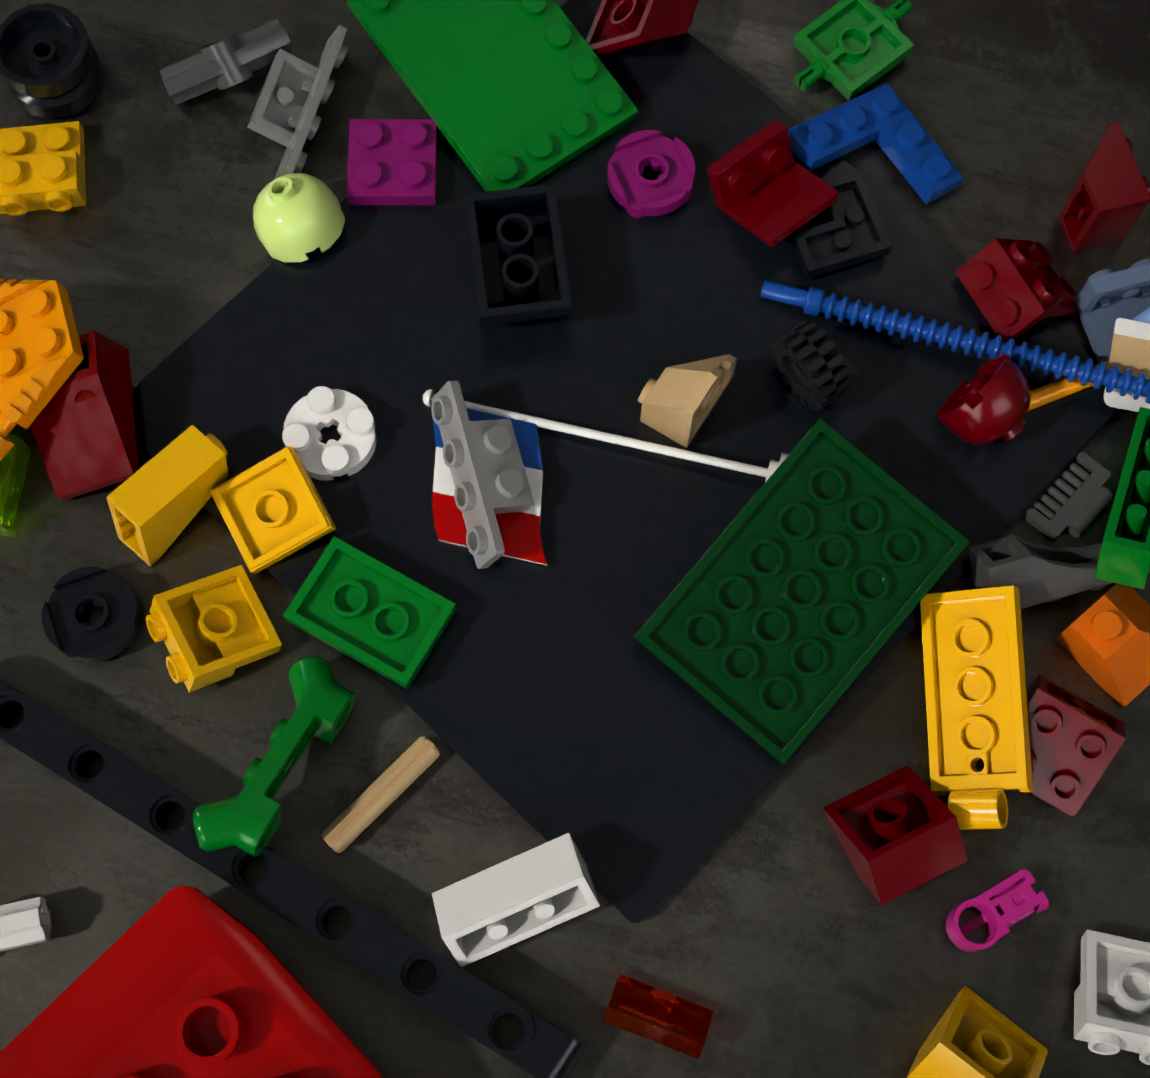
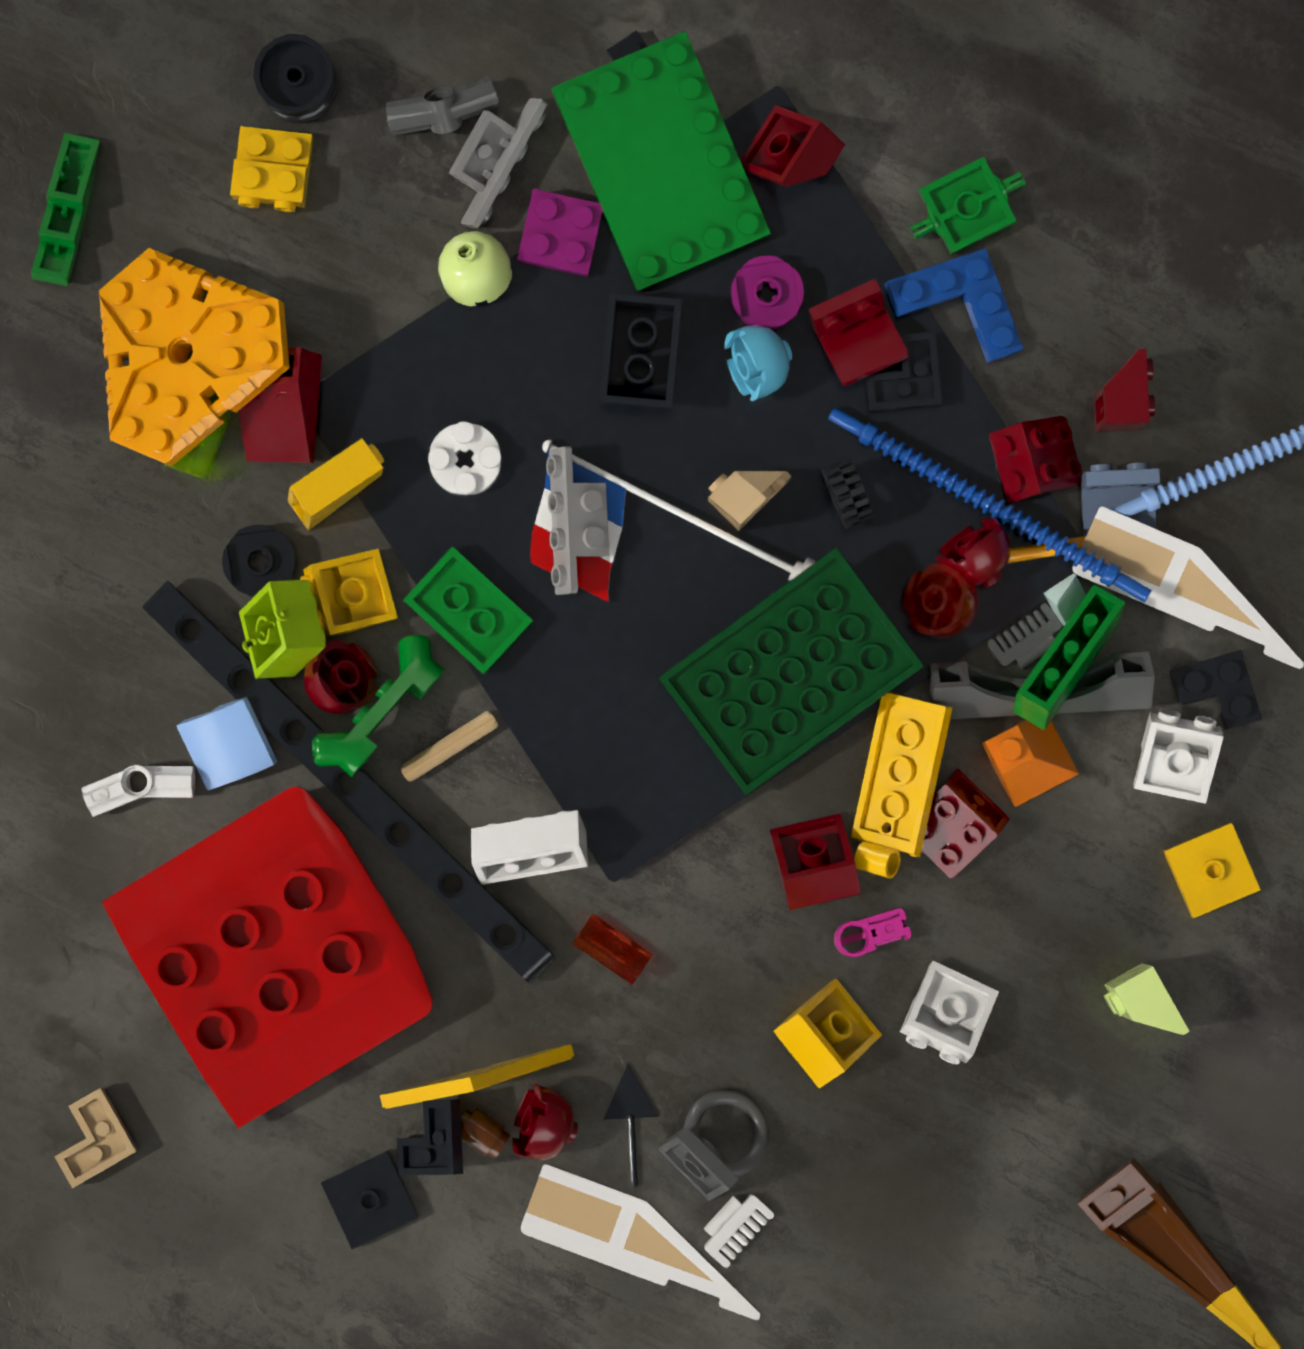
camera: 15 degrees right, 15 degrees up
yellow plate [210,445,337,574] -> none
none -> light blue slope [176,697,278,790]
none -> lime brick [239,580,326,679]
none -> dark red cylinder [303,639,378,714]
none -> medium azure cylinder [725,325,792,401]
none -> clear red cylinder [903,563,979,638]
none -> light aqua slope [1044,573,1086,626]

